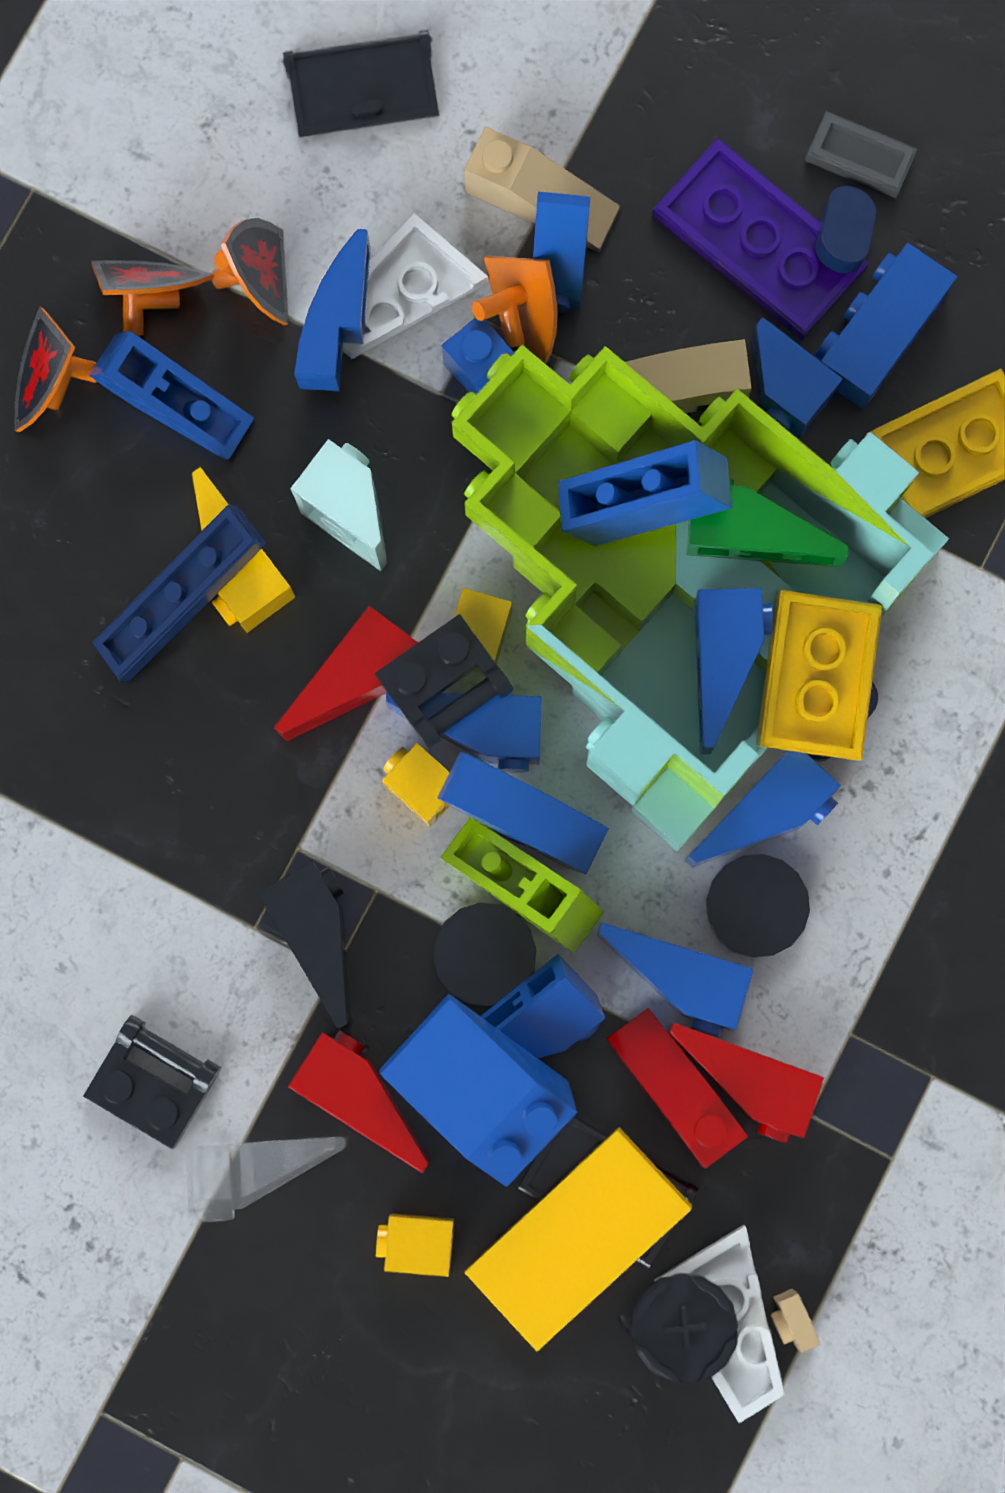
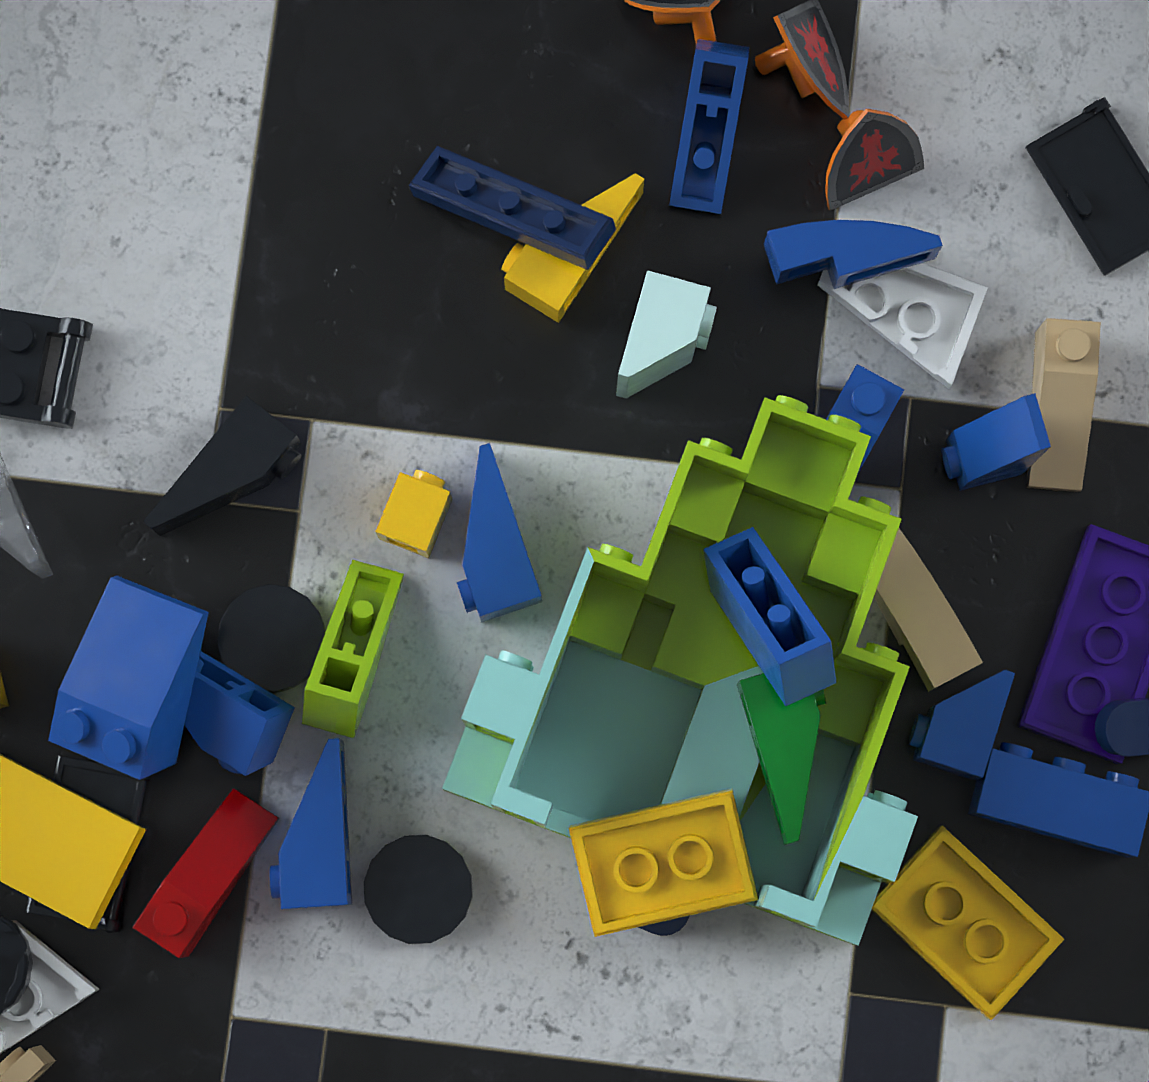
camera: 65 degrees right, 0 degrees up
red slope [274,606,418,741] -> none
red slope [289,1030,431,1173] -> none
black plate [375,614,514,750] -> none
blue slope [437,752,609,875] -> none
yellow brick [454,588,512,673] -> none
orange shield [472,256,558,364] -> none
red slope [668,1023,825,1144] -> none
blue slope [685,751,841,868] -> none
blue slope [694,588,773,755] -> none

